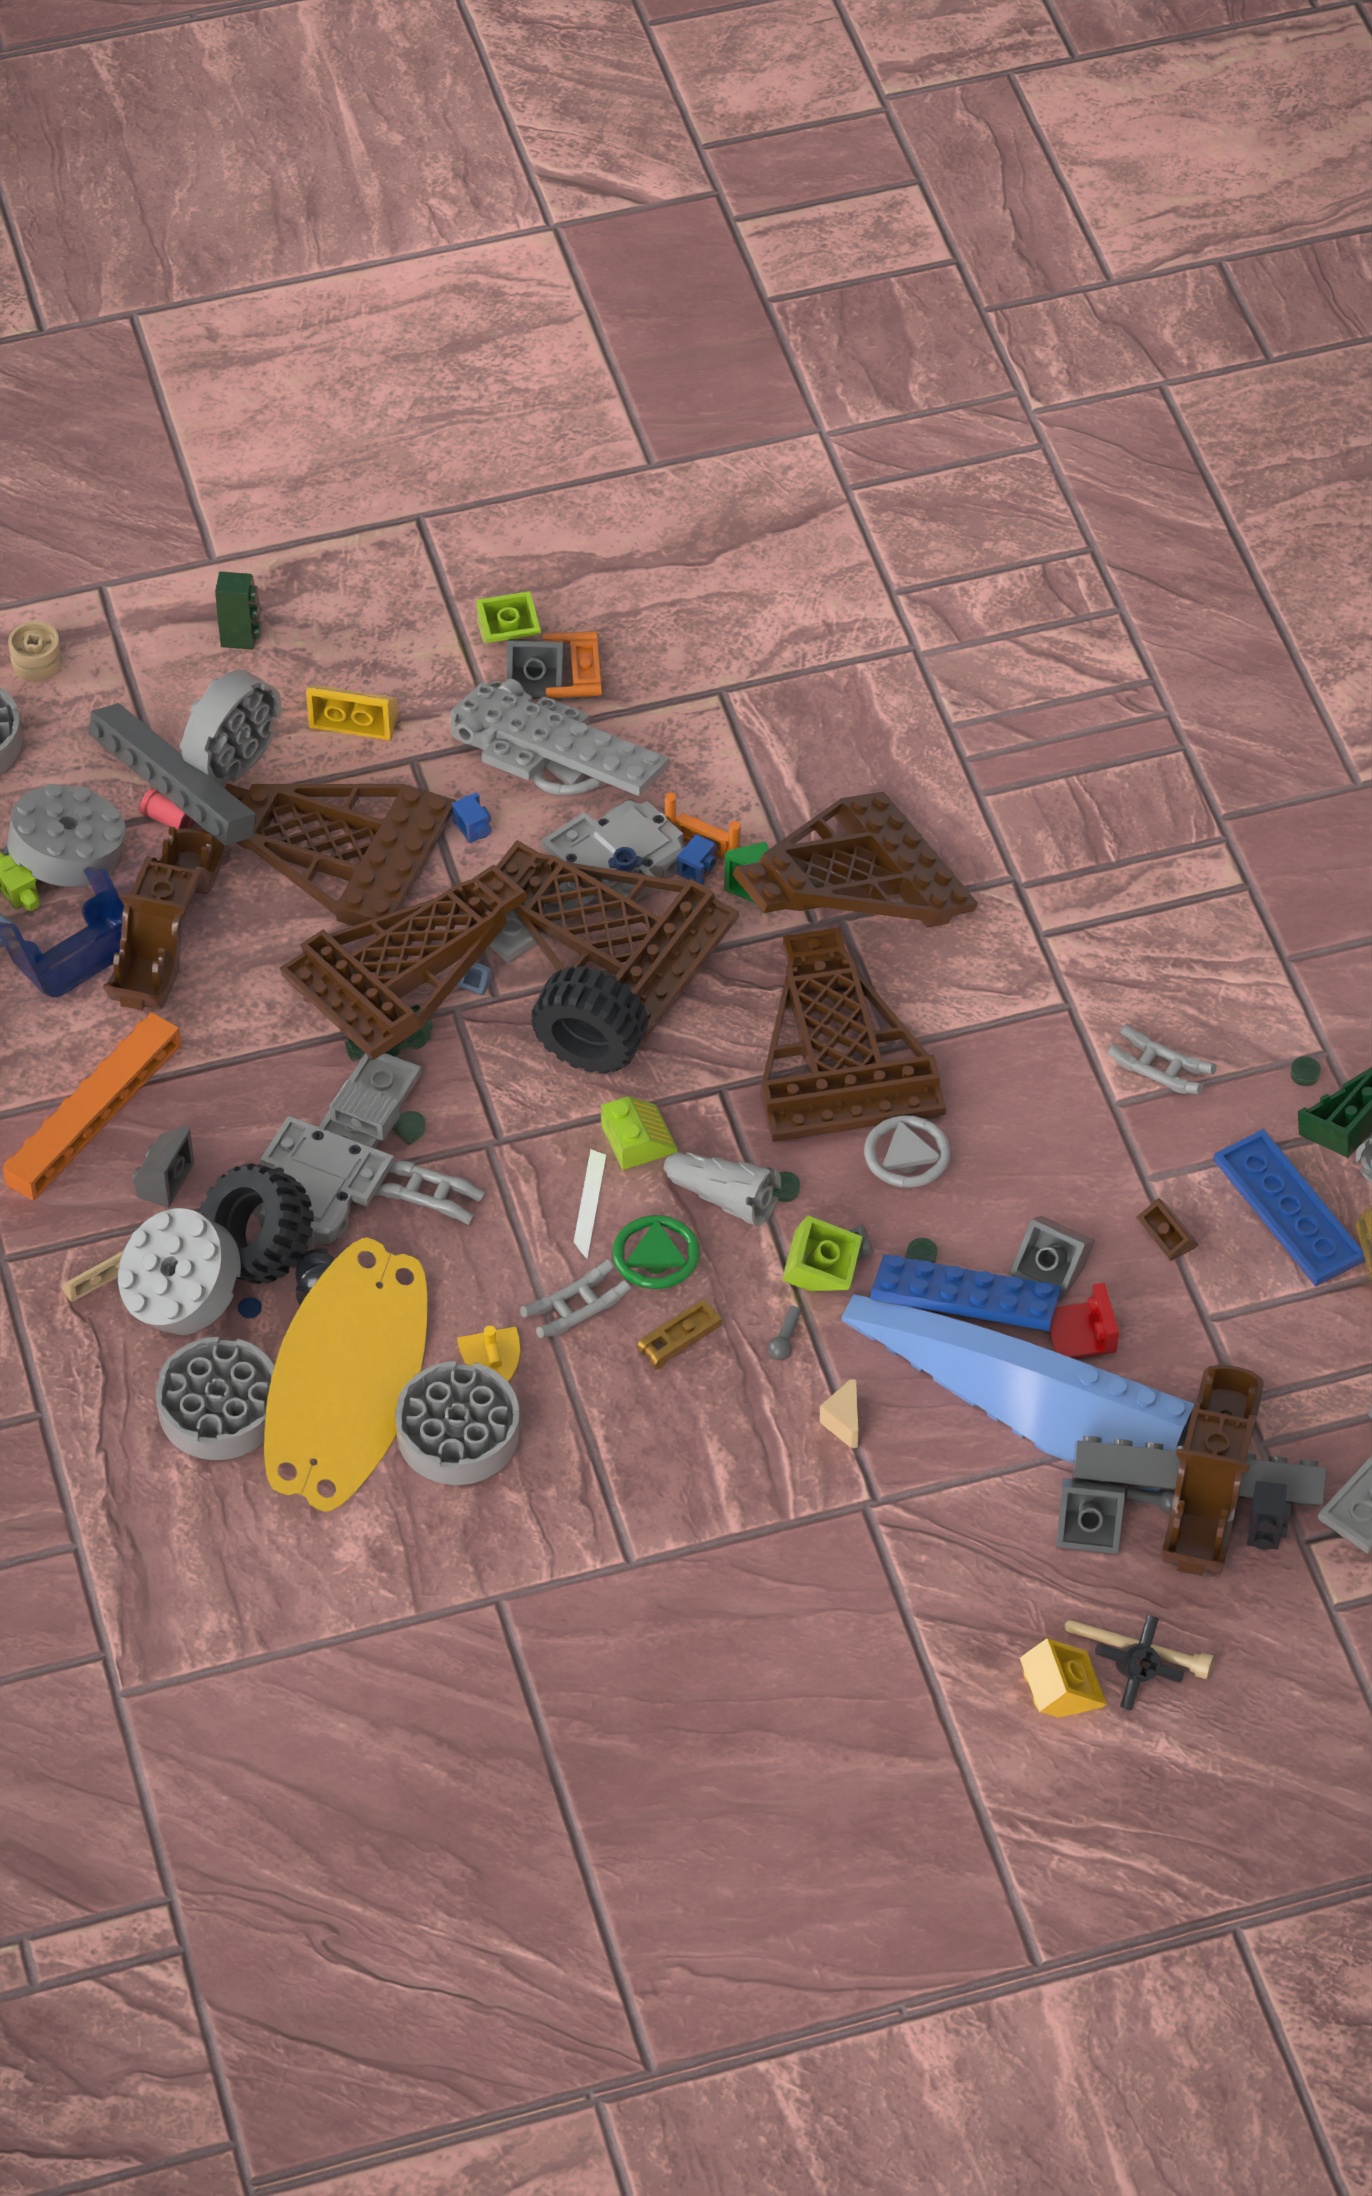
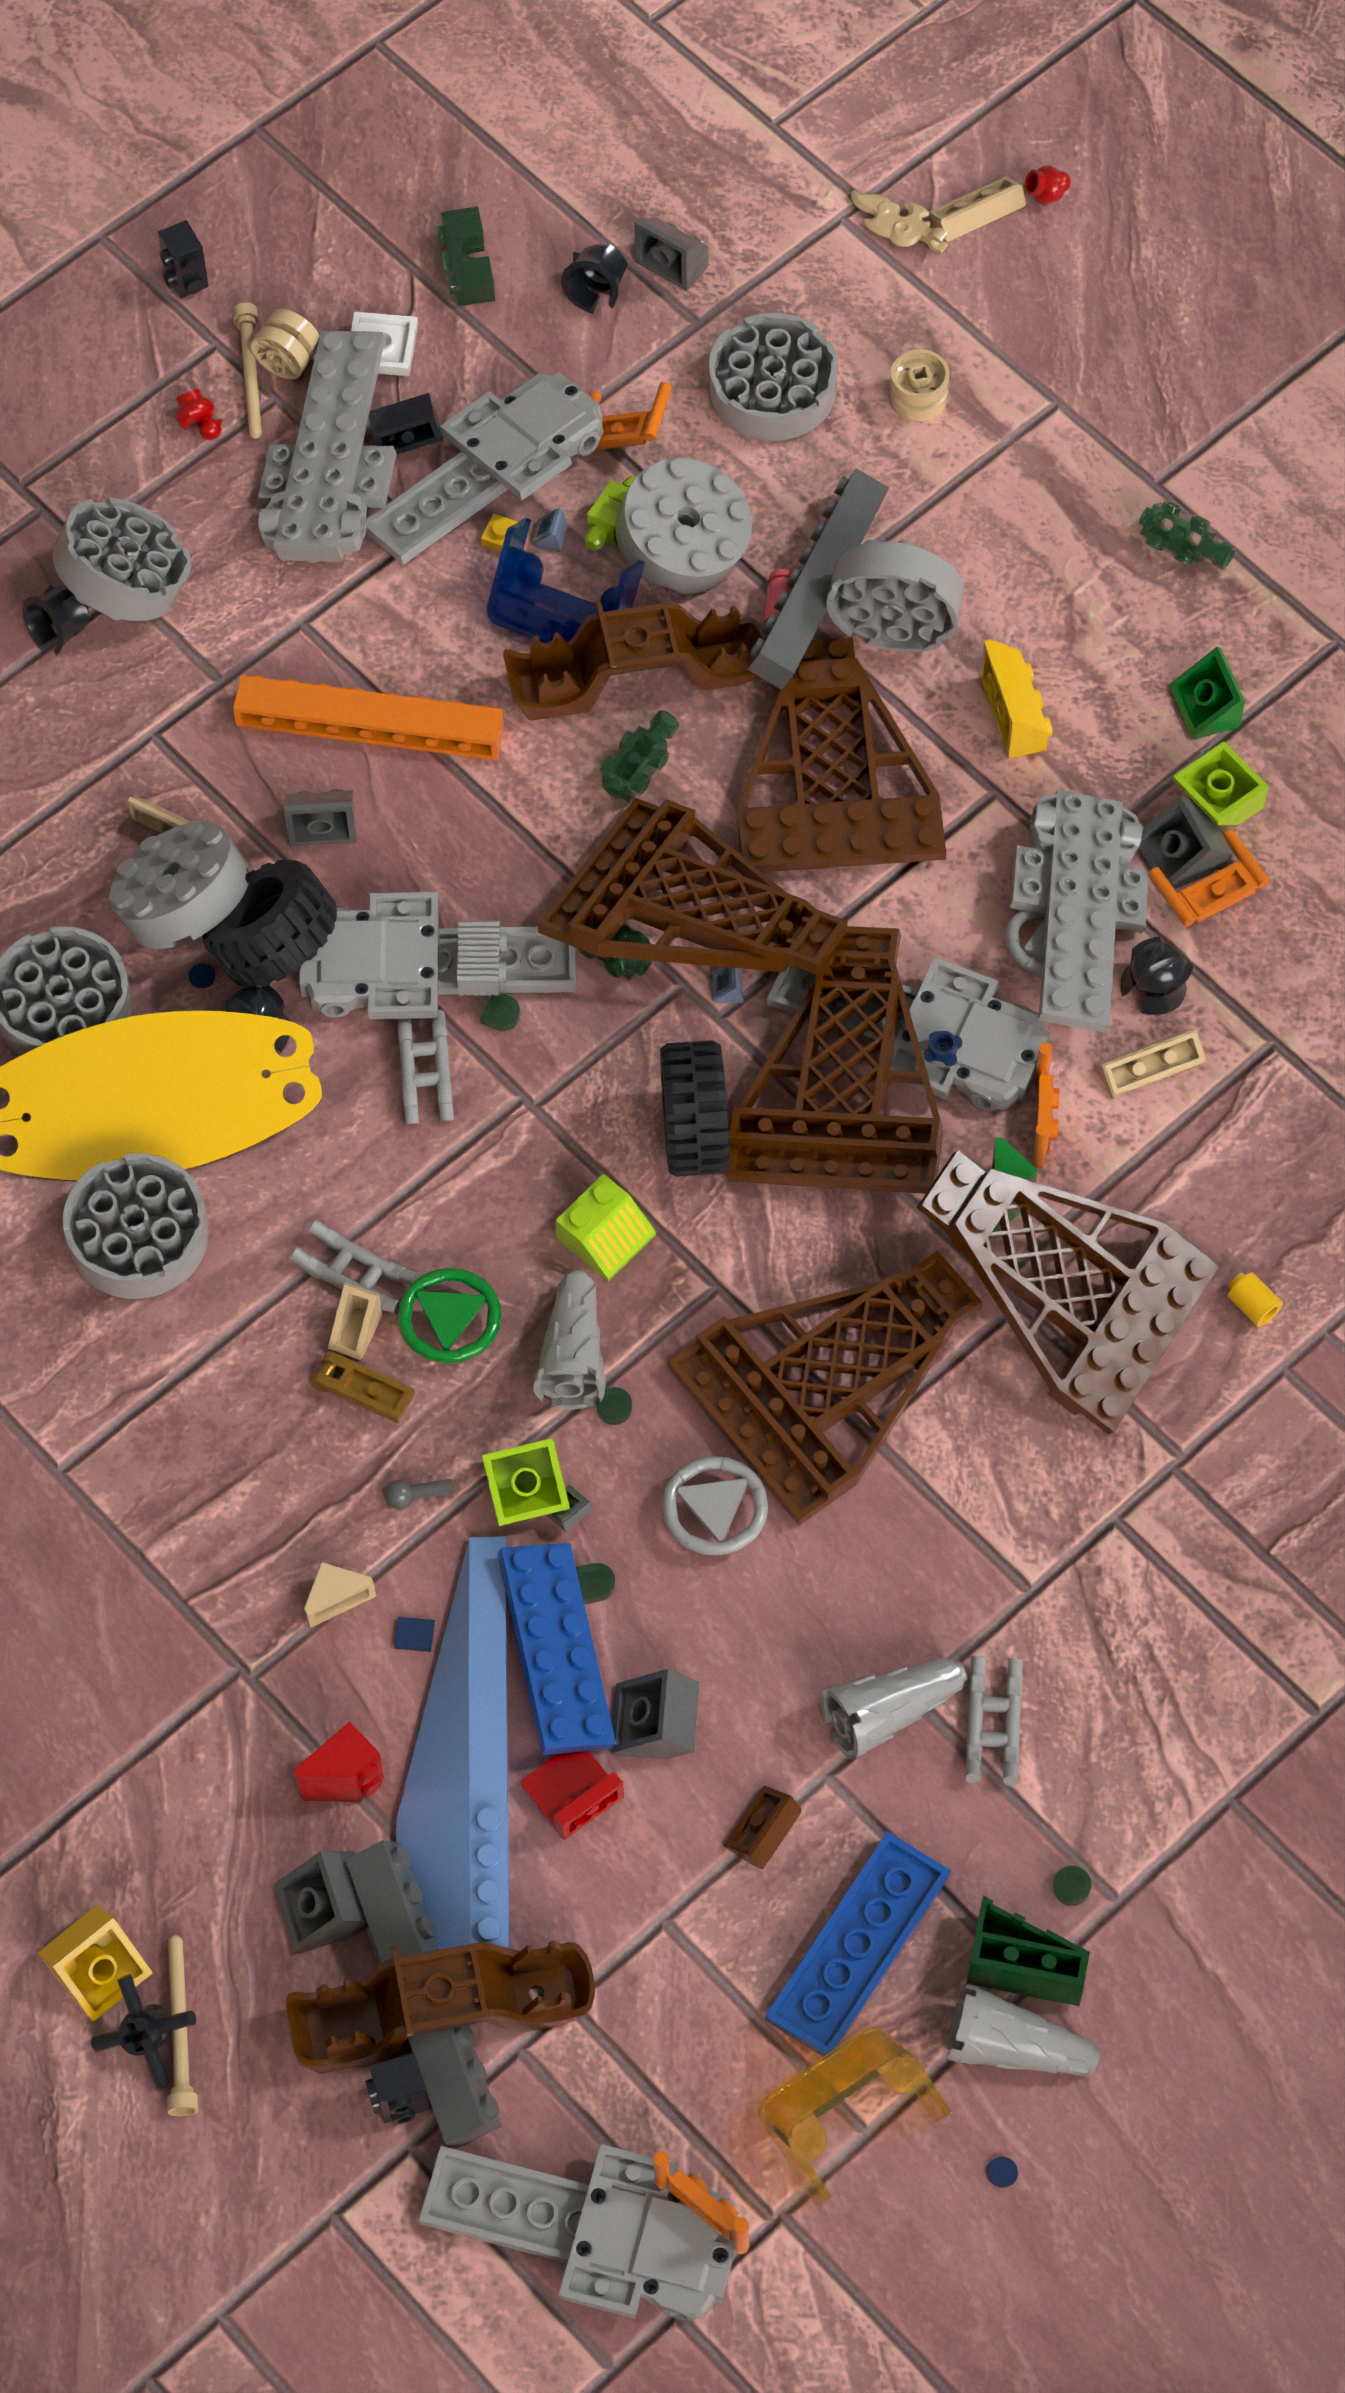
camera: 65 degrees right, 10 degrees up
dark green wedge [215,571,261,650] -> none
blue brick [452,792,492,843] -> none
yellow shield [457,1326,521,1383] -> none
white sticker [574,1149,606,1259] -> none
blue brick [677,834,718,885] -> none
none -> red slope [293,1721,384,1802]
none -> tan slope [328,1282,382,1360]
none -> dark blue piece [395,1617,435,1652]
none -> clear green brick [600,710,679,803]
none -> light grey cone [821,1658,967,1760]
none -> tan slope [1096,1029,1207,1097]
none -> black helmet [1121,936,1193,1015]
none -> clear green brick [1139,500,1236,571]
none -> green slope [1169,646,1245,739]
none -> yellow brick [1228,1272,1283,1327]

